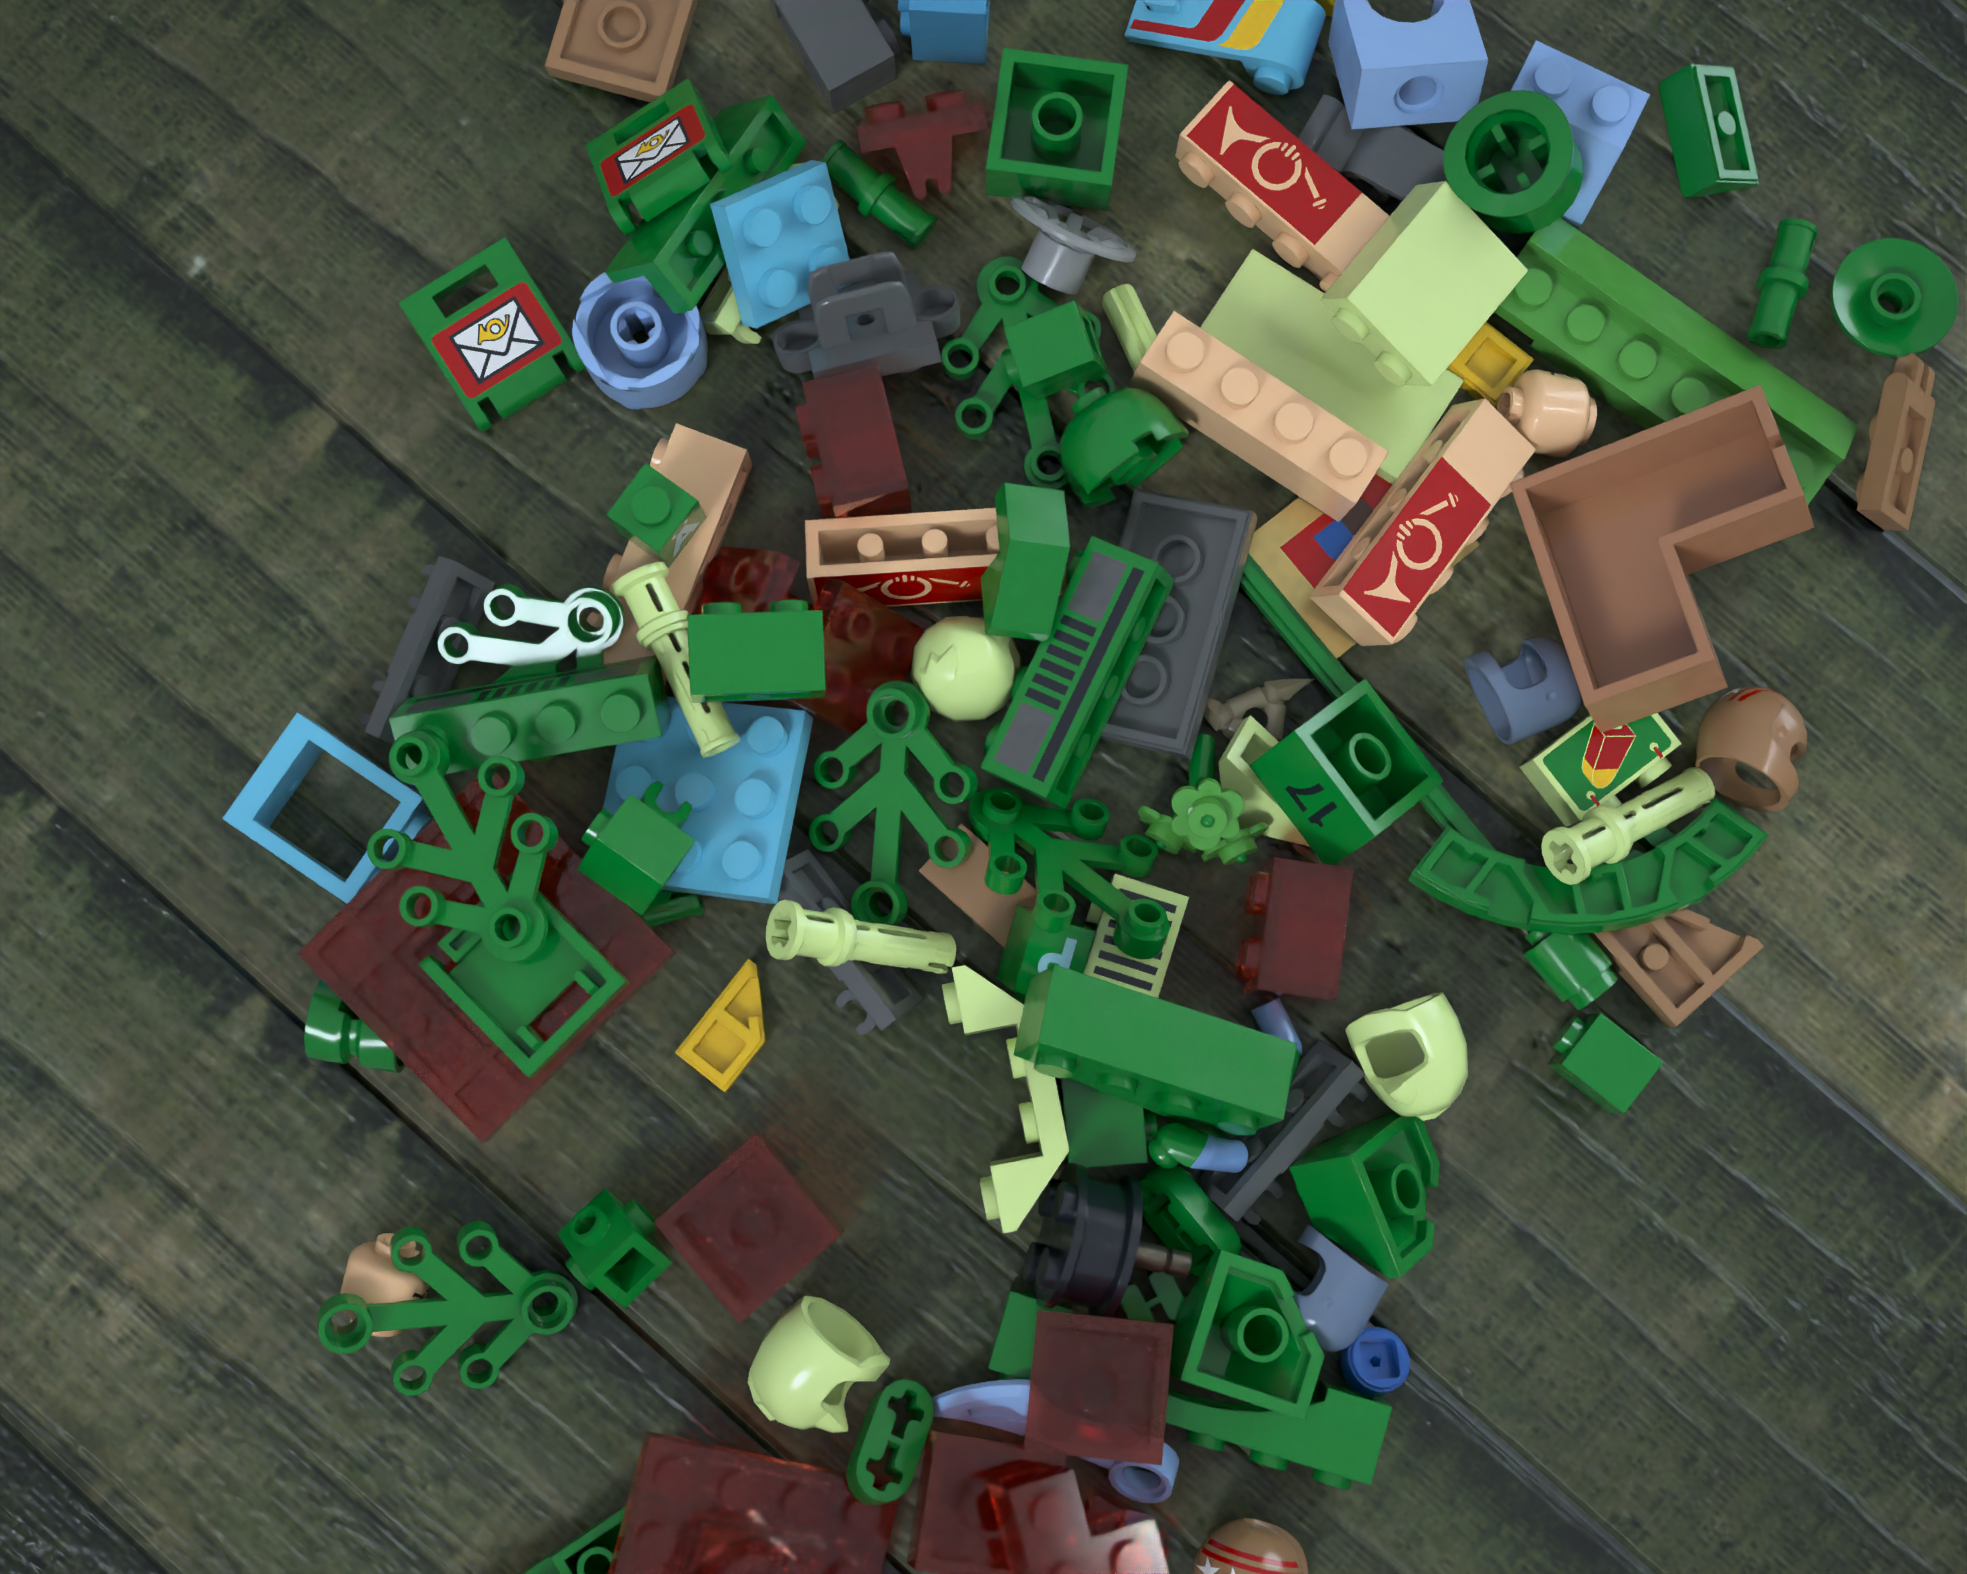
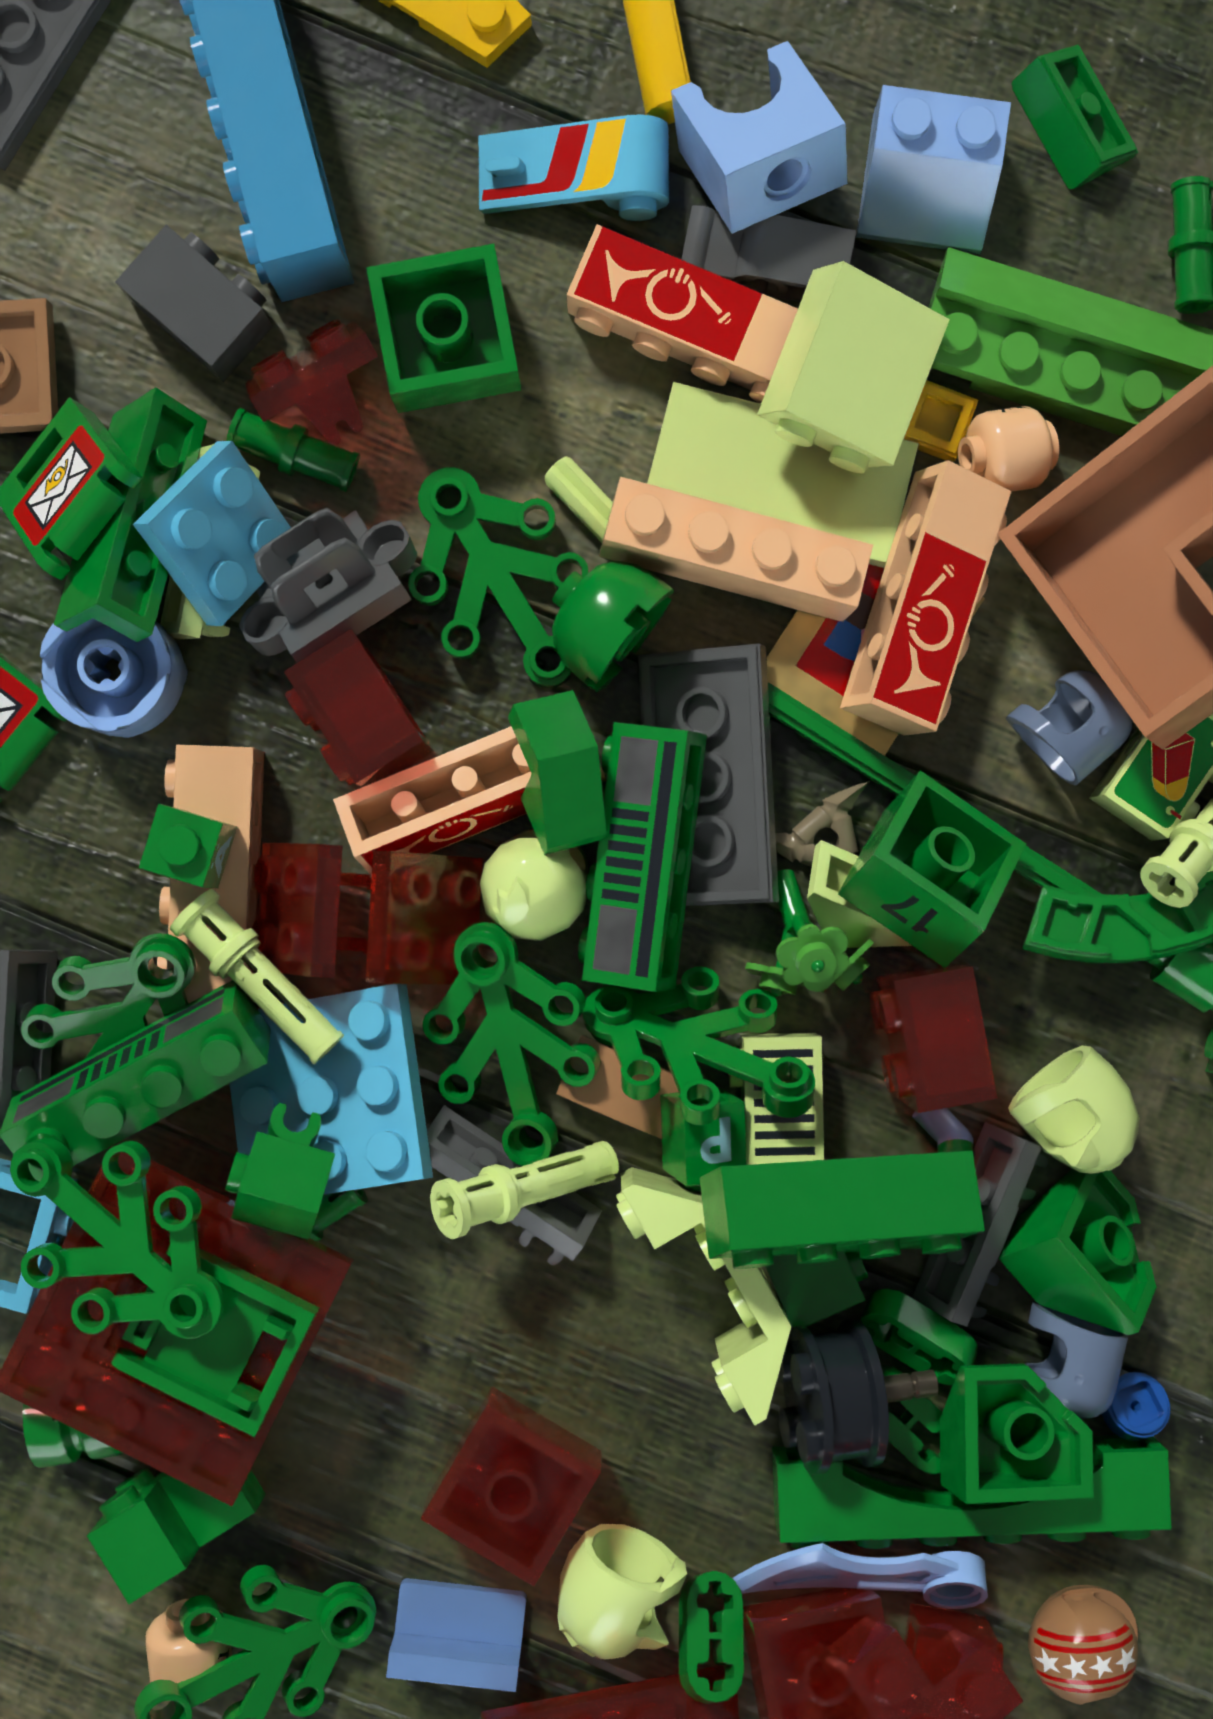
camera: 15 degrees left, 5 degrees up
green brick [557,1188,673,1308] -> none
yellow tile [675,959,767,1092] -> none
green brick [687,600,826,703] -> none
green brick [1002,300,1108,400] -> none
light grey wheel [1010,195,1136,295] -> none
clear red brick [1022,1310,1174,1465] -> none
arm [1148,1122,1248,1173] -> none
green hat [1443,90,1583,234] -> none
none -> green brick [87,1430,266,1604]
none -> medium blue panel [386,1578,527,1692]

